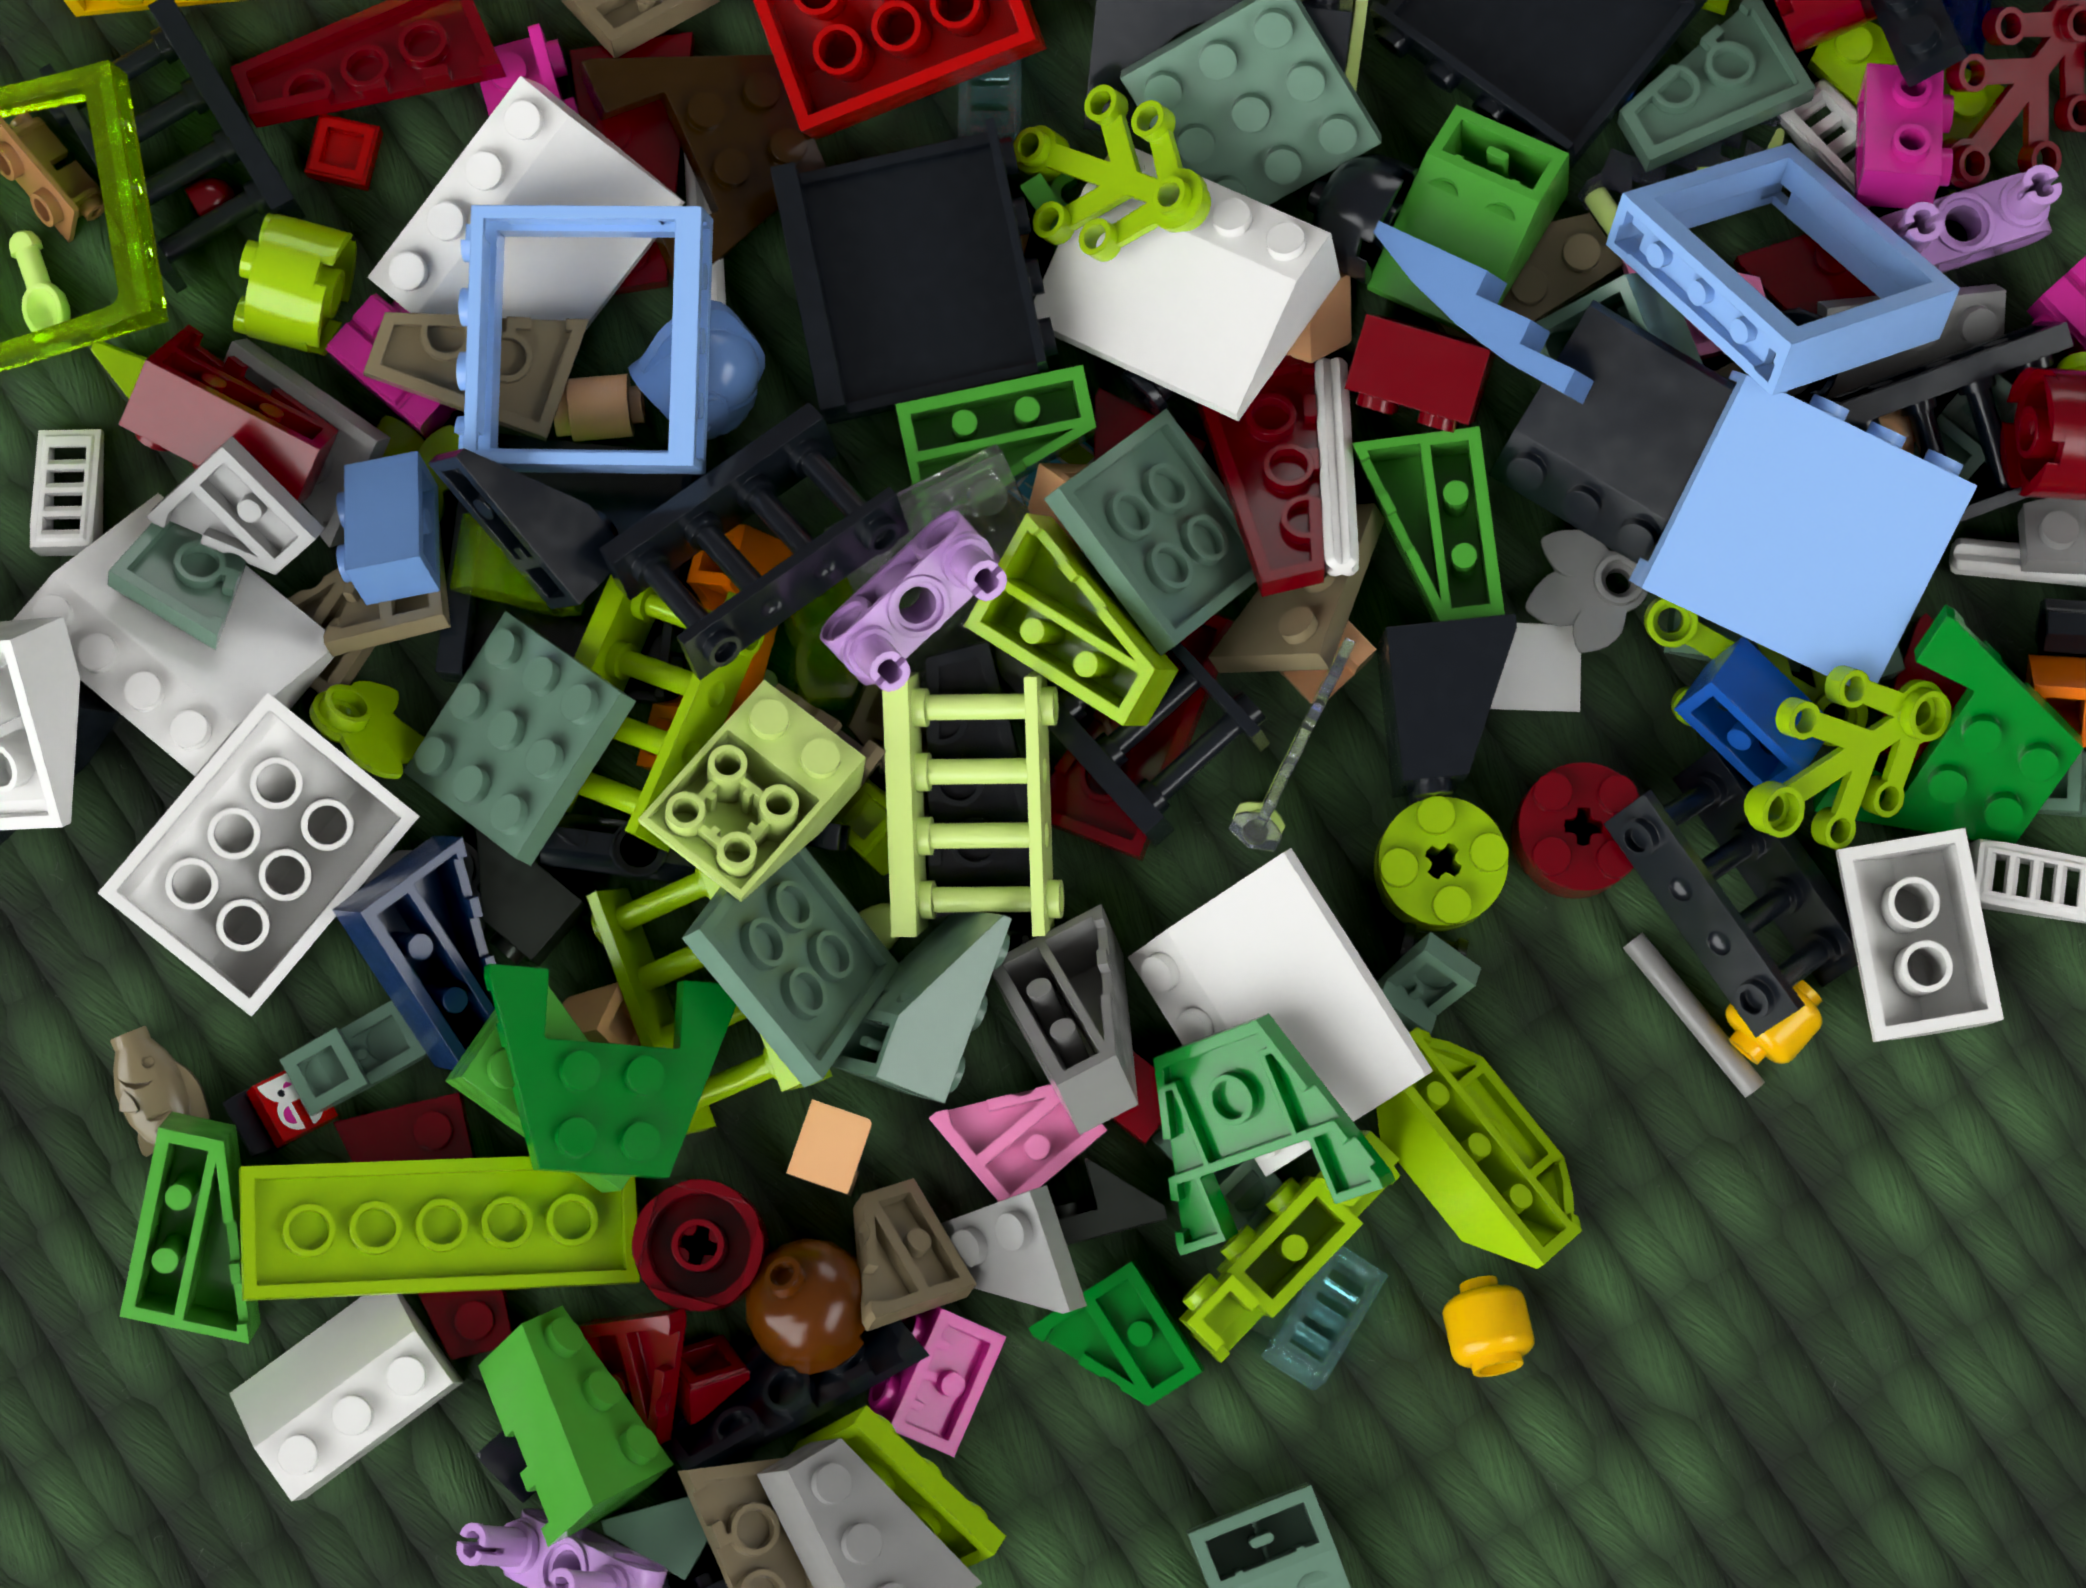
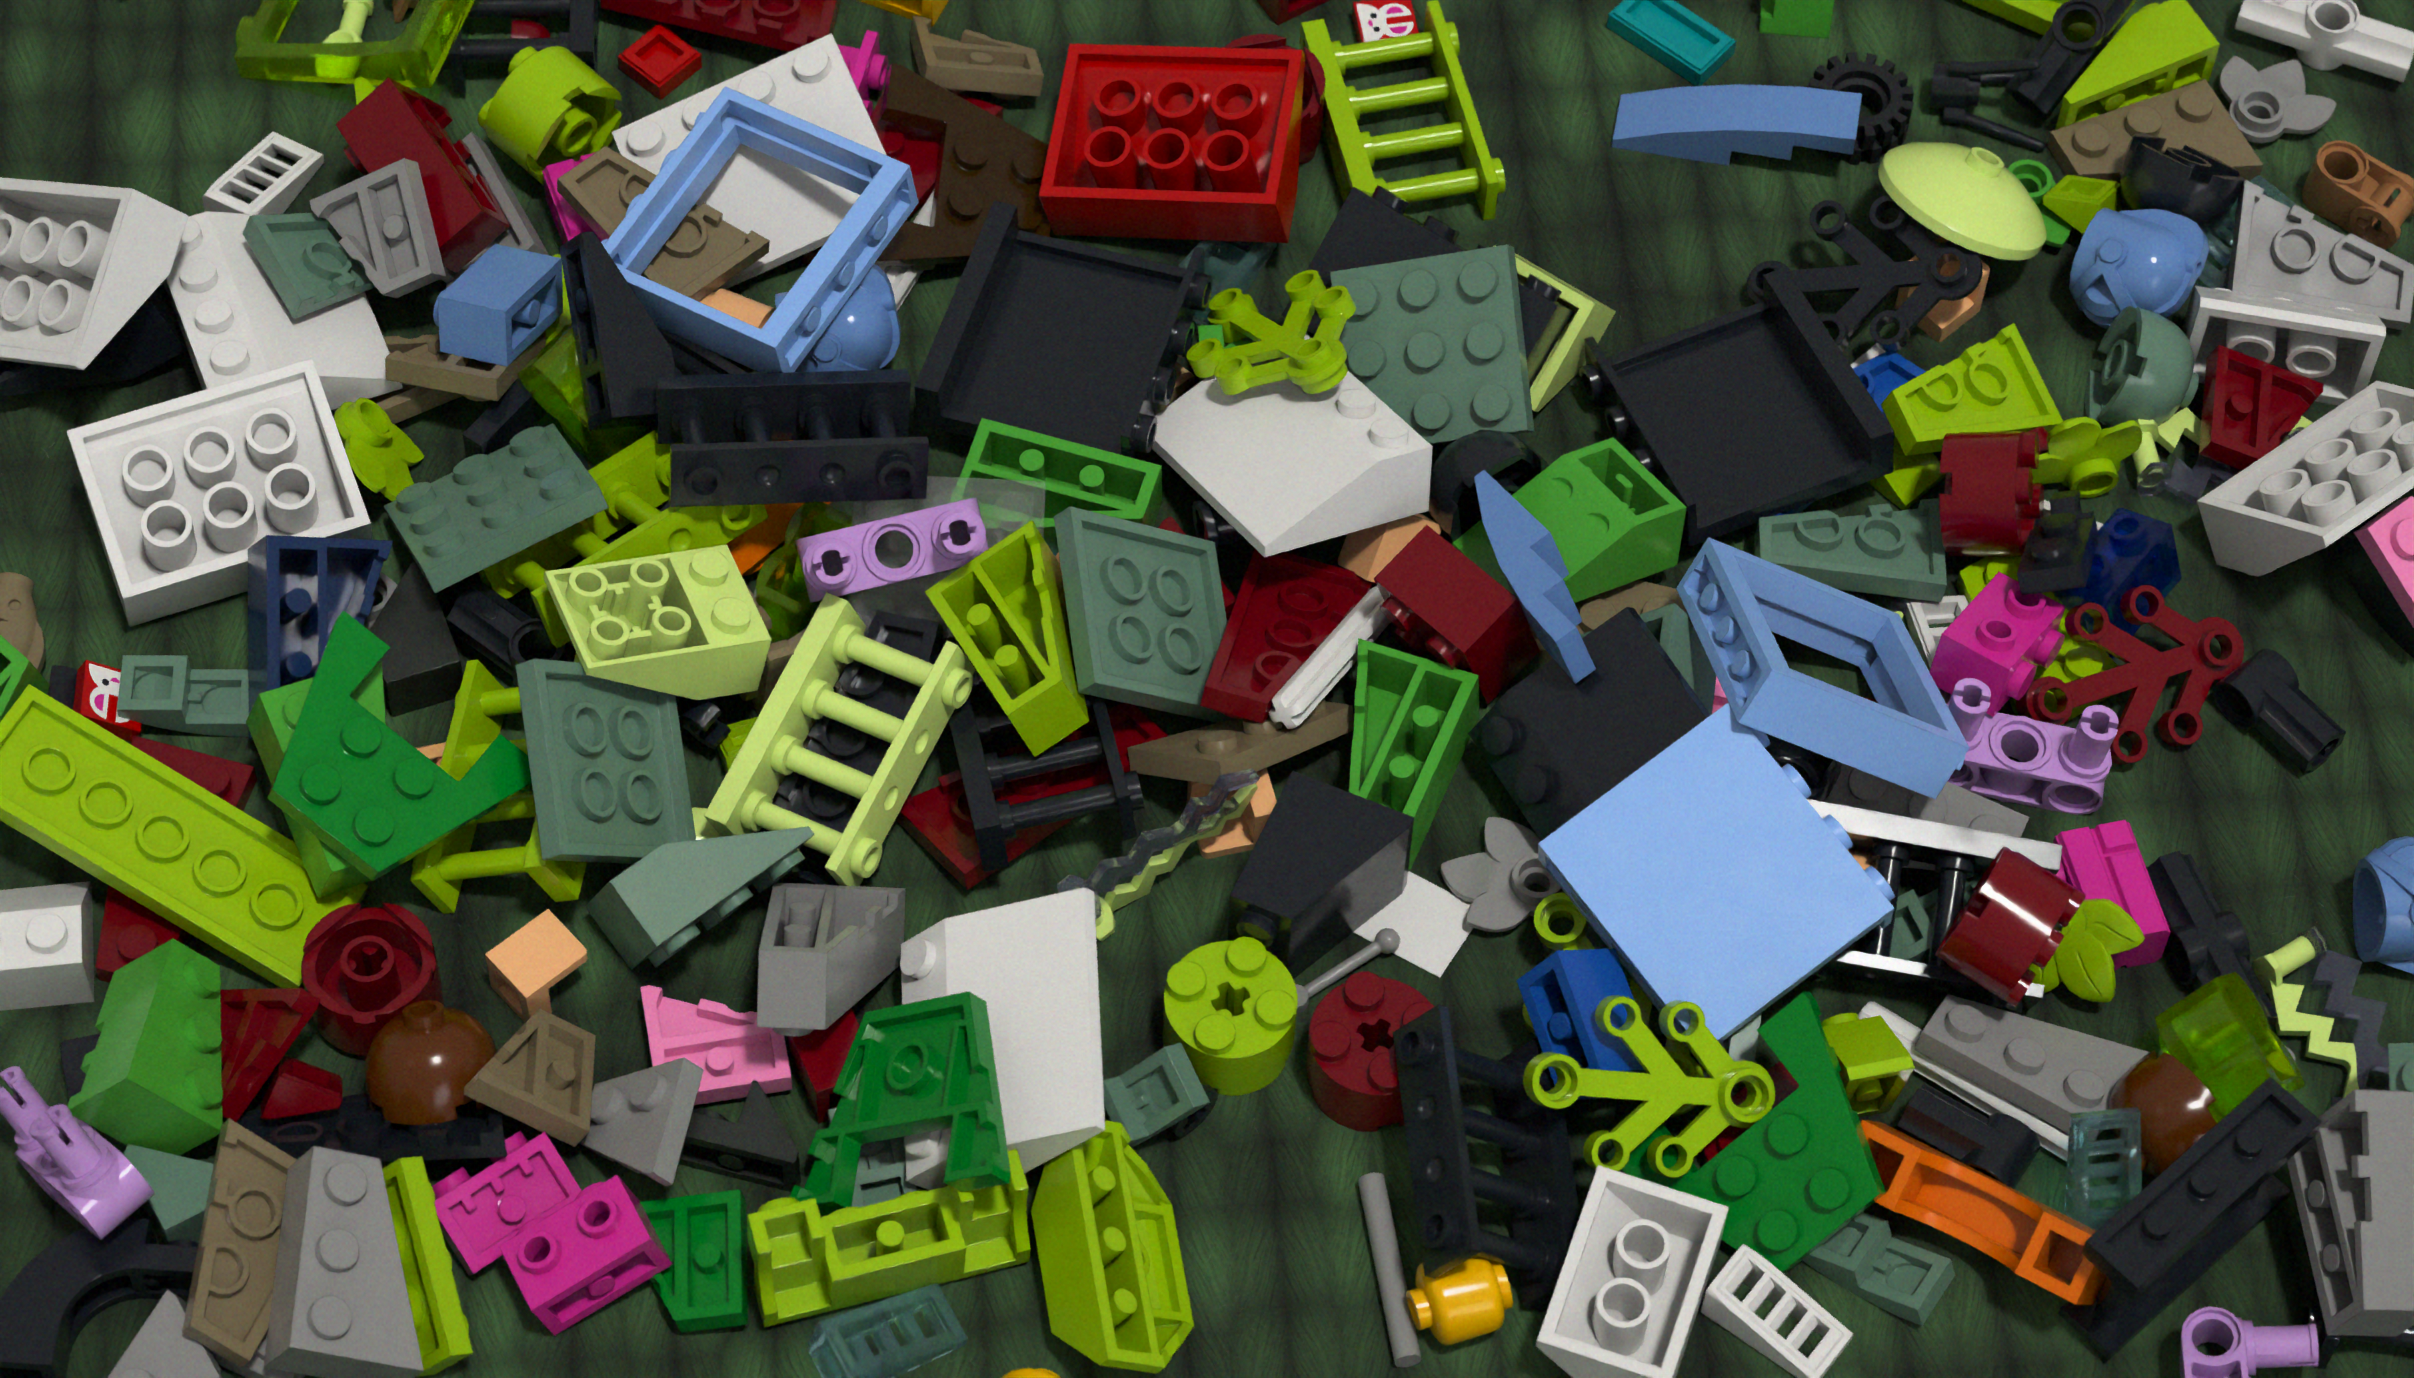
camera: 25 degrees right, 25 degrees down
none -> dark pink brick [499,1175,673,1336]
none -> light grey hinge [1295,928,1400,1013]
none -> lime slope [1821,1013,1914,1117]

